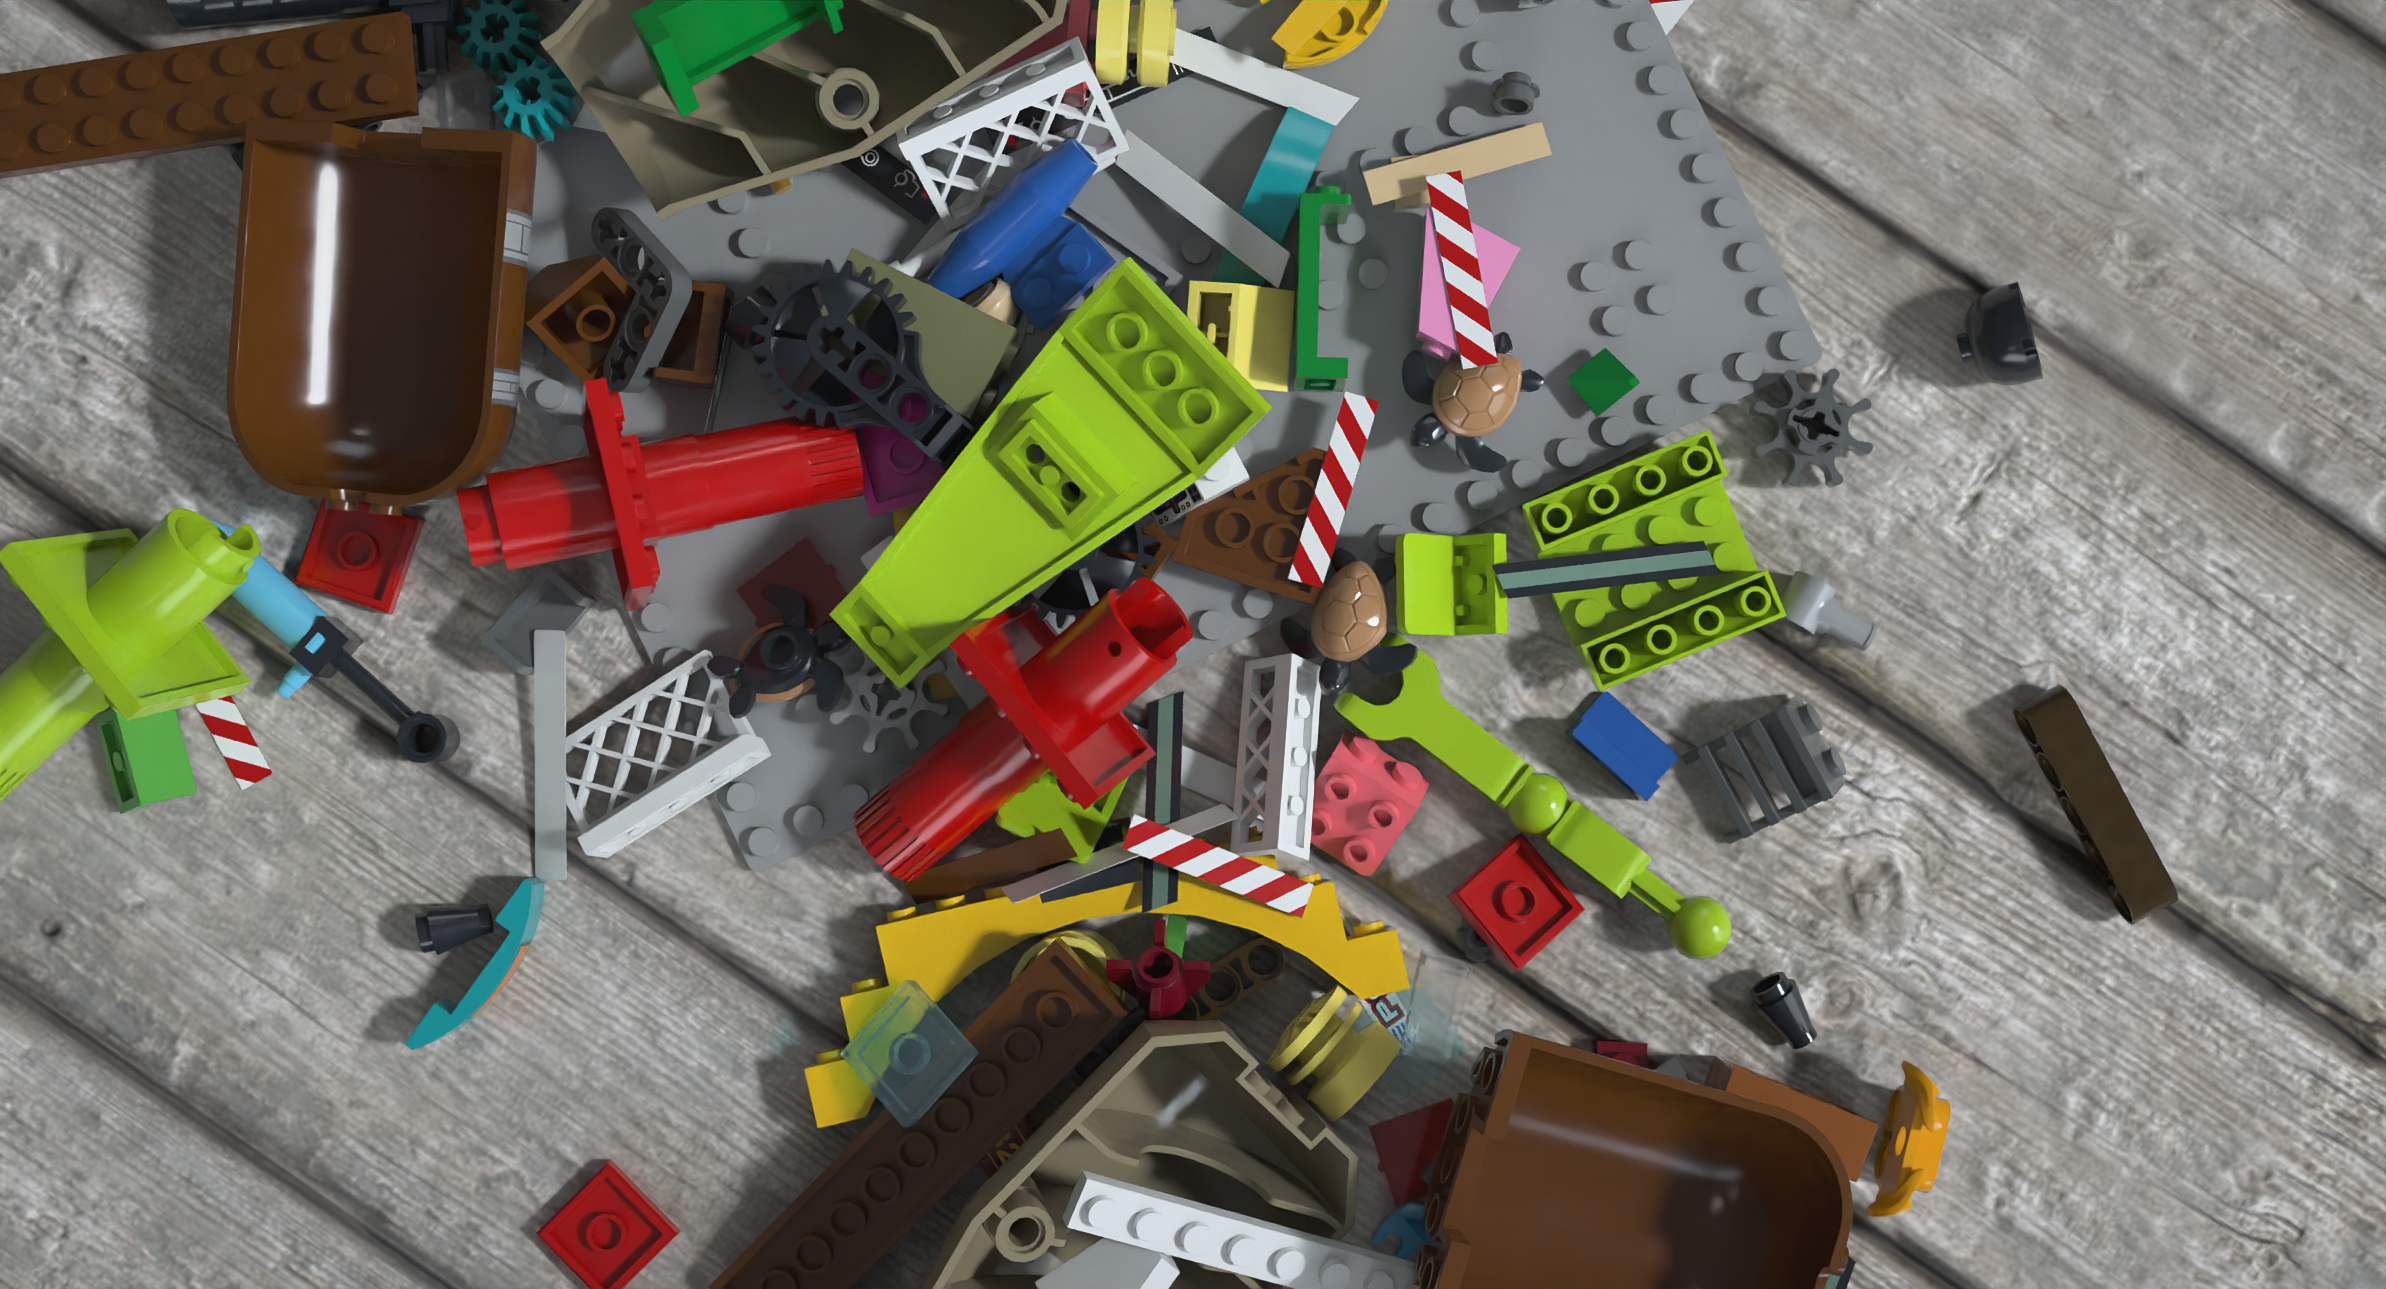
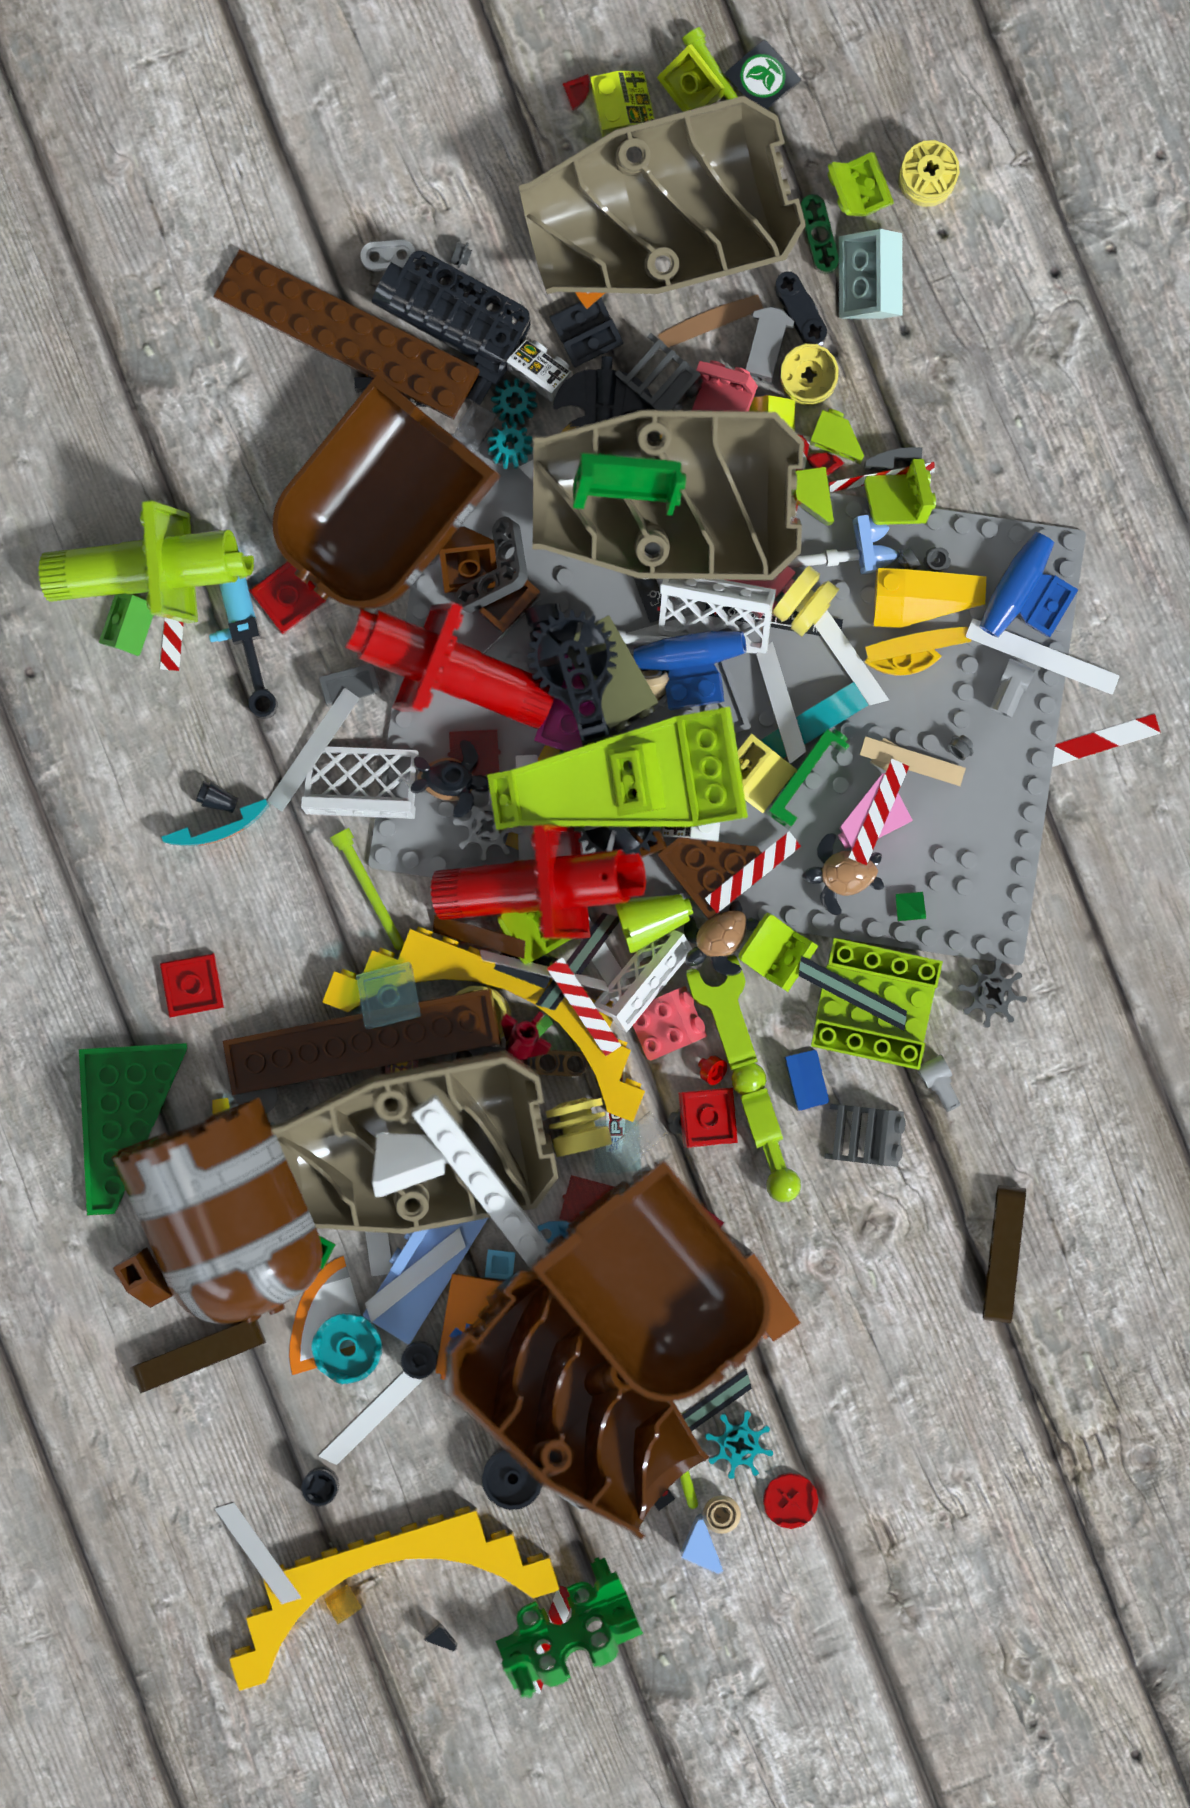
camera: 30 degrees right, 0 degrees up
black cone [1750,972,1818,1049] -> none
light orange piece [1866,1060,1951,1217] -> none
black cylinder [1956,281,2043,385] -> none
none -> lime piece [330,828,404,950]
none -> lime cone [615,894,693,954]
none -> red tile [698,1055,727,1085]

